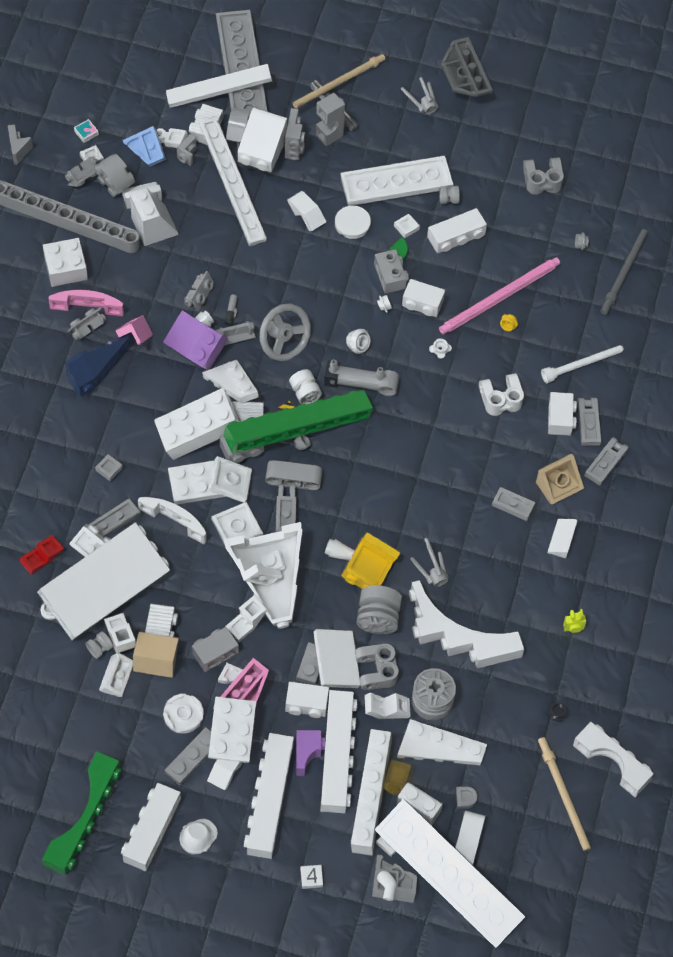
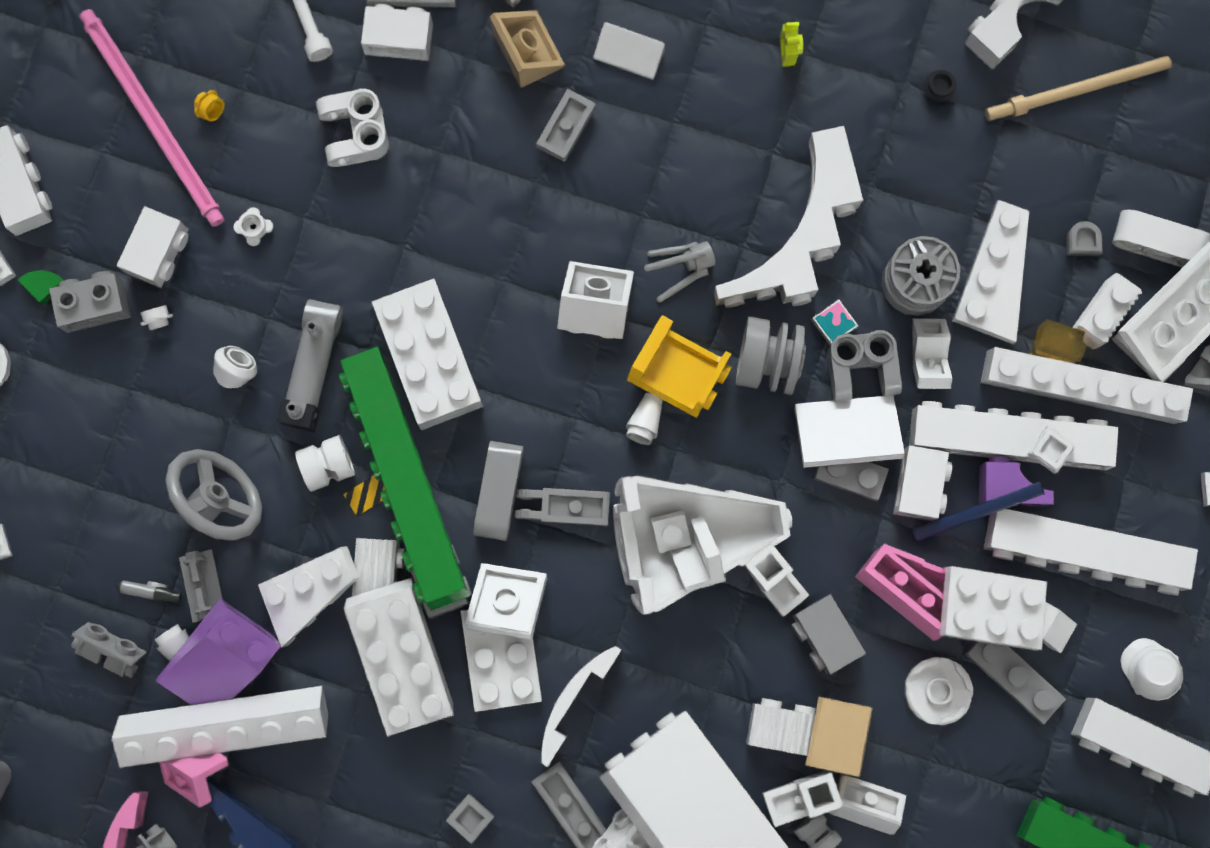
camera: 85 degrees left, 20 degrees up
white tile [211,502,263,546] -> none
white tile [218,663,243,684] -> none
light grey hinge [294,435,311,450] -> none
none -> white brick [112,686,328,768]
none -> white brick [372,278,483,430]
none -> white slope [557,261,634,339]
none -> tile [811,300,858,345]
none -> dark blue bar [913,481,1045,541]
none -> white tile [1027,426,1076,474]

